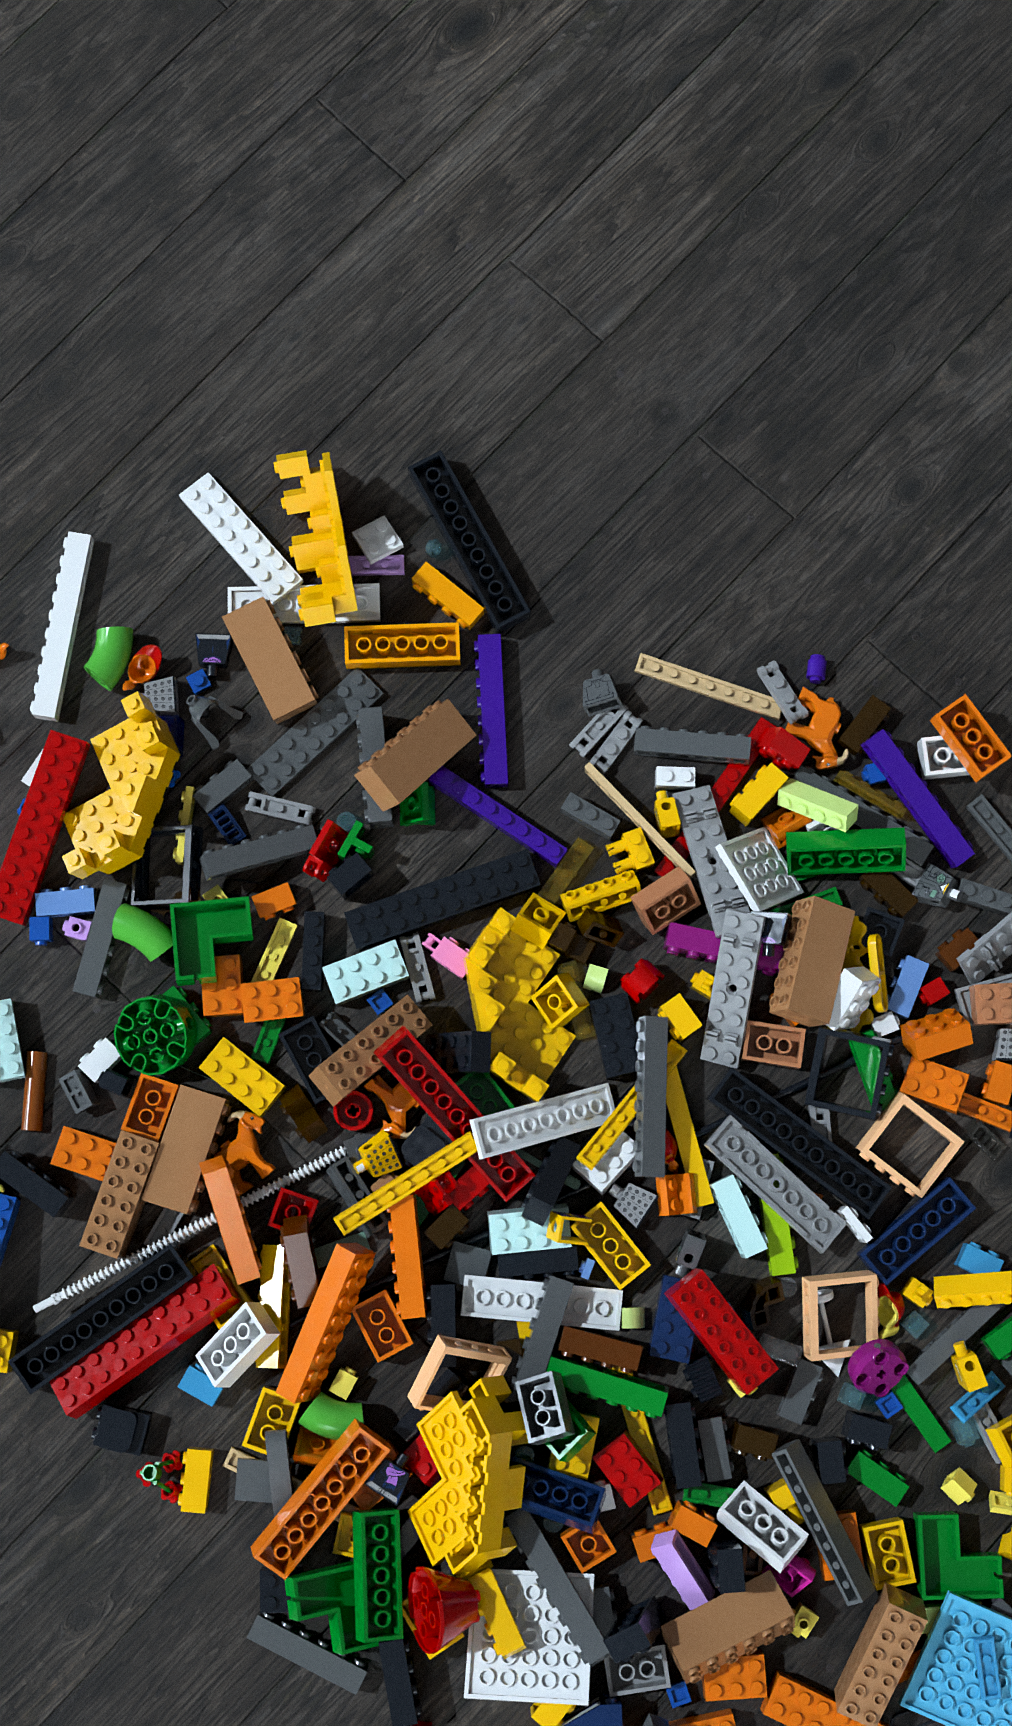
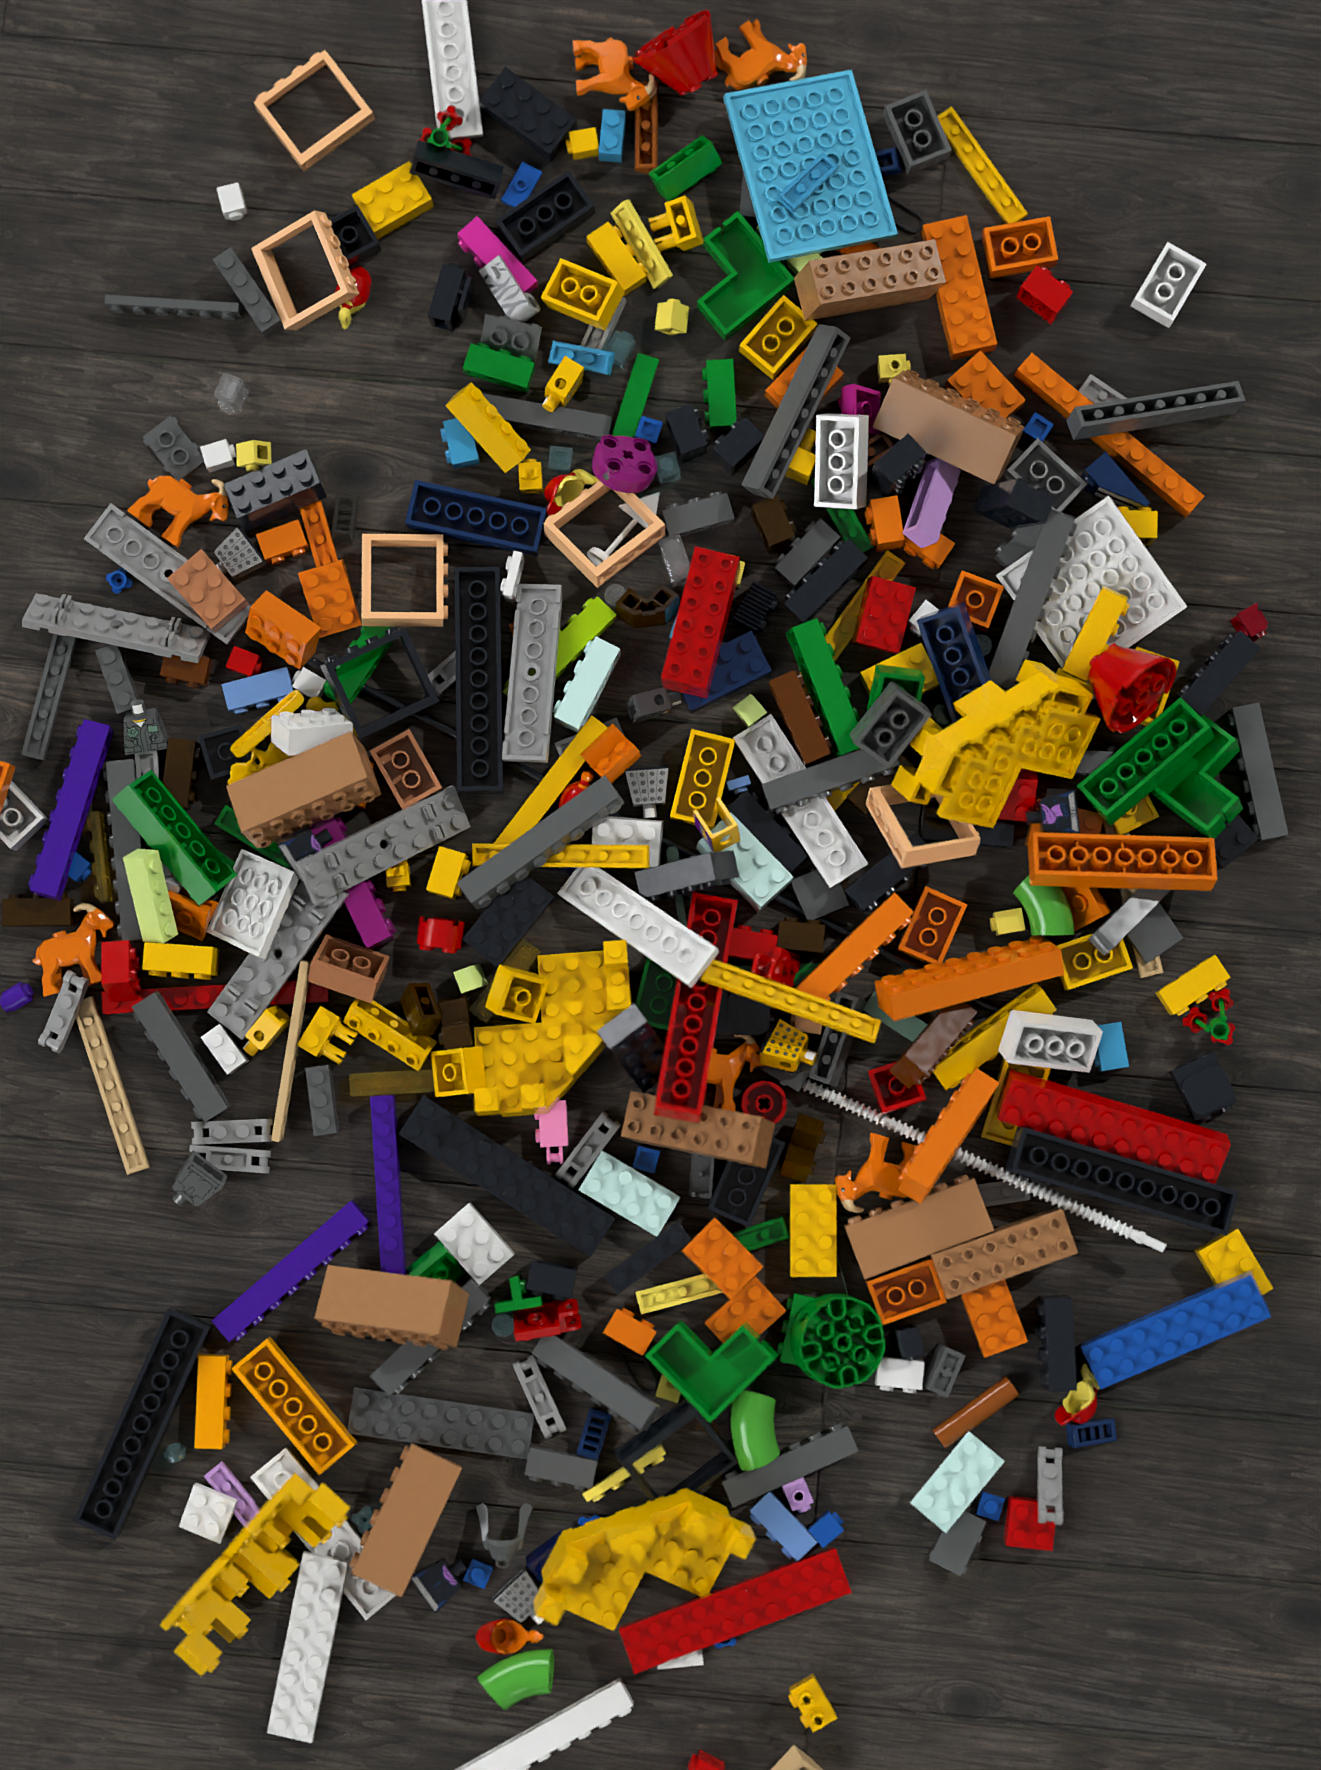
camera: 120 degrees left, 5 degrees up
none -> white brick [434,1202,515,1285]

